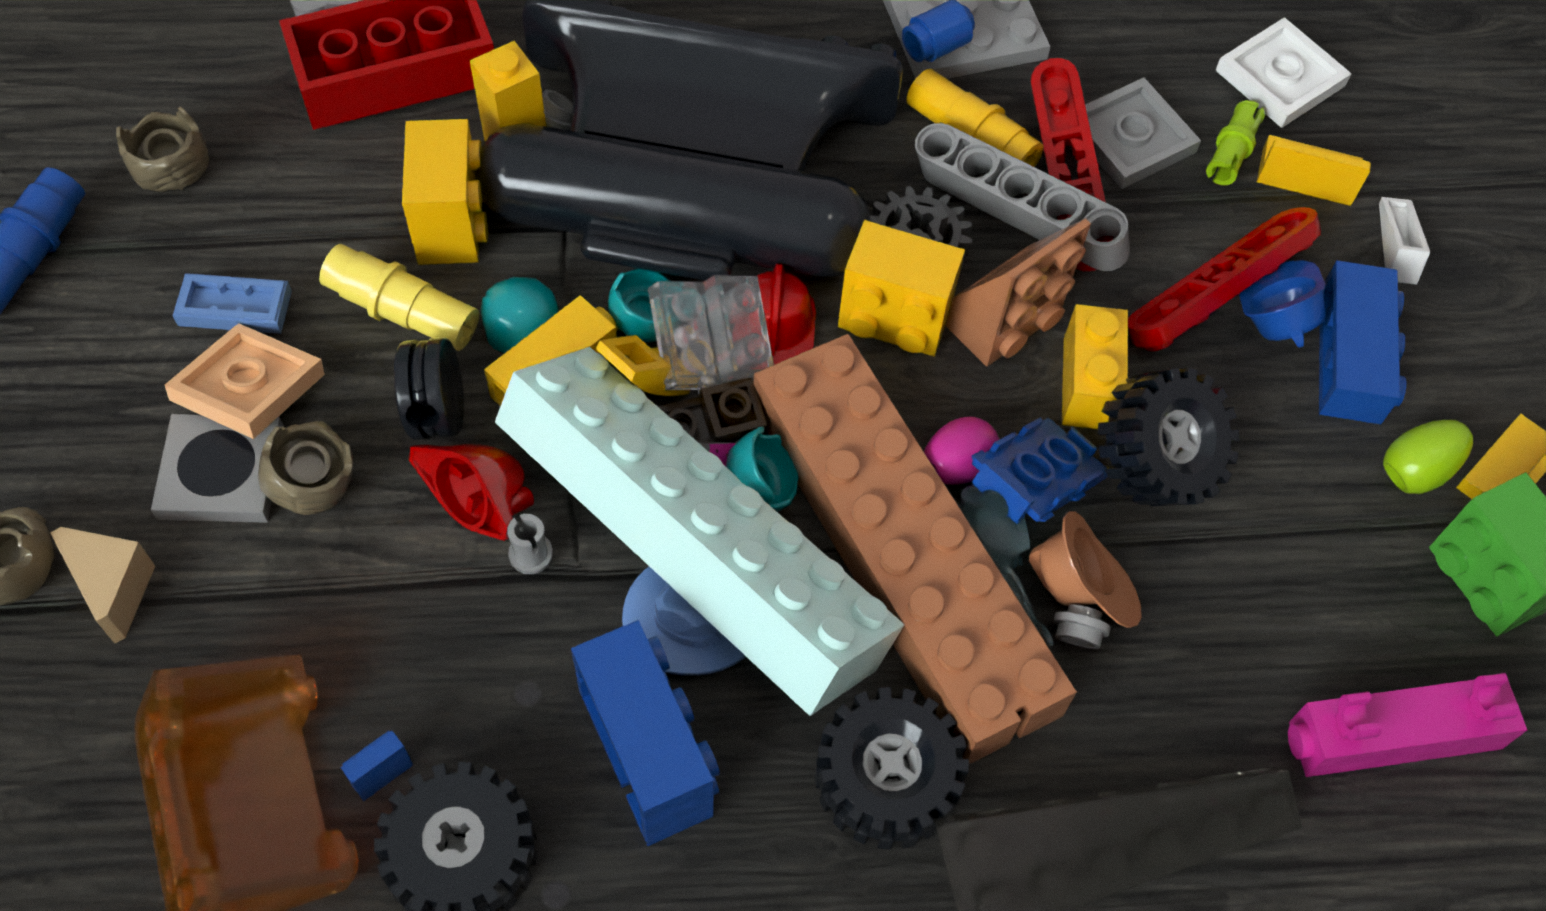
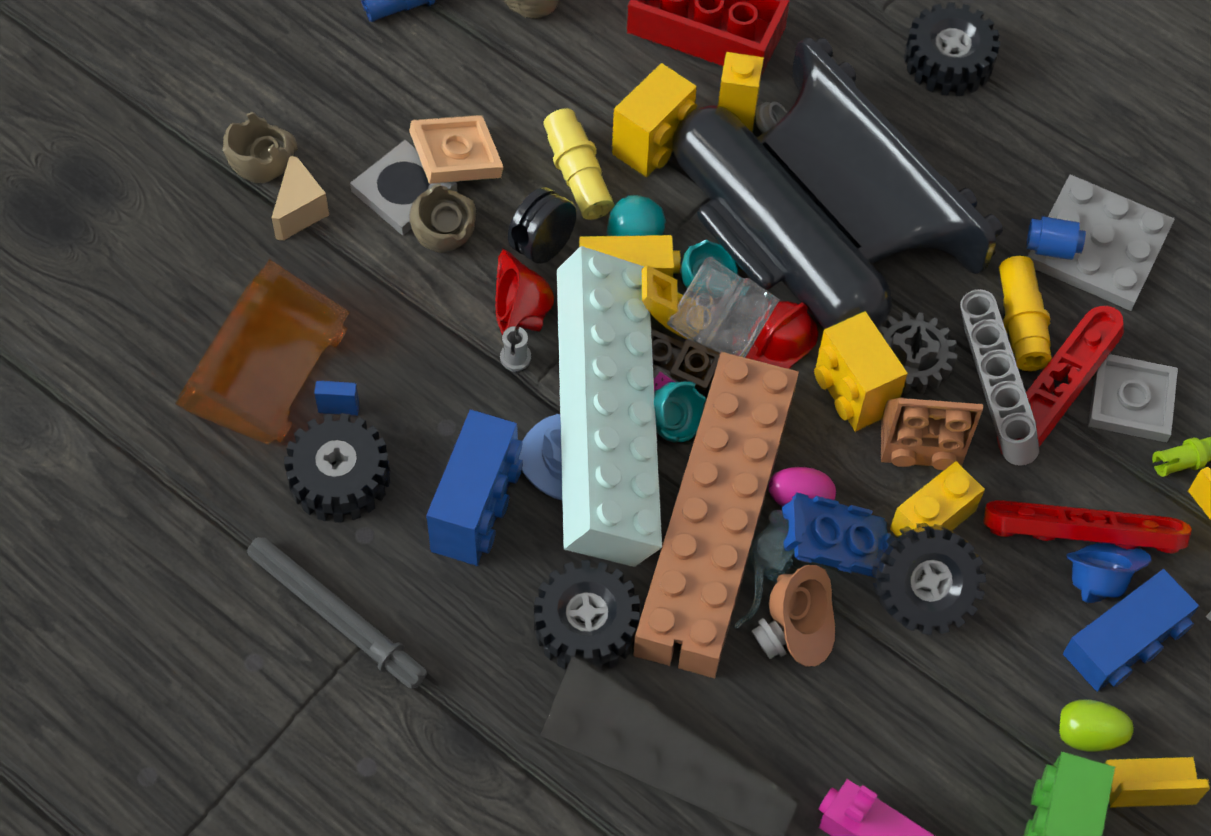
camera: 45 degrees right, 0 degrees up
medium blue plate [173,273,292,334] -> none

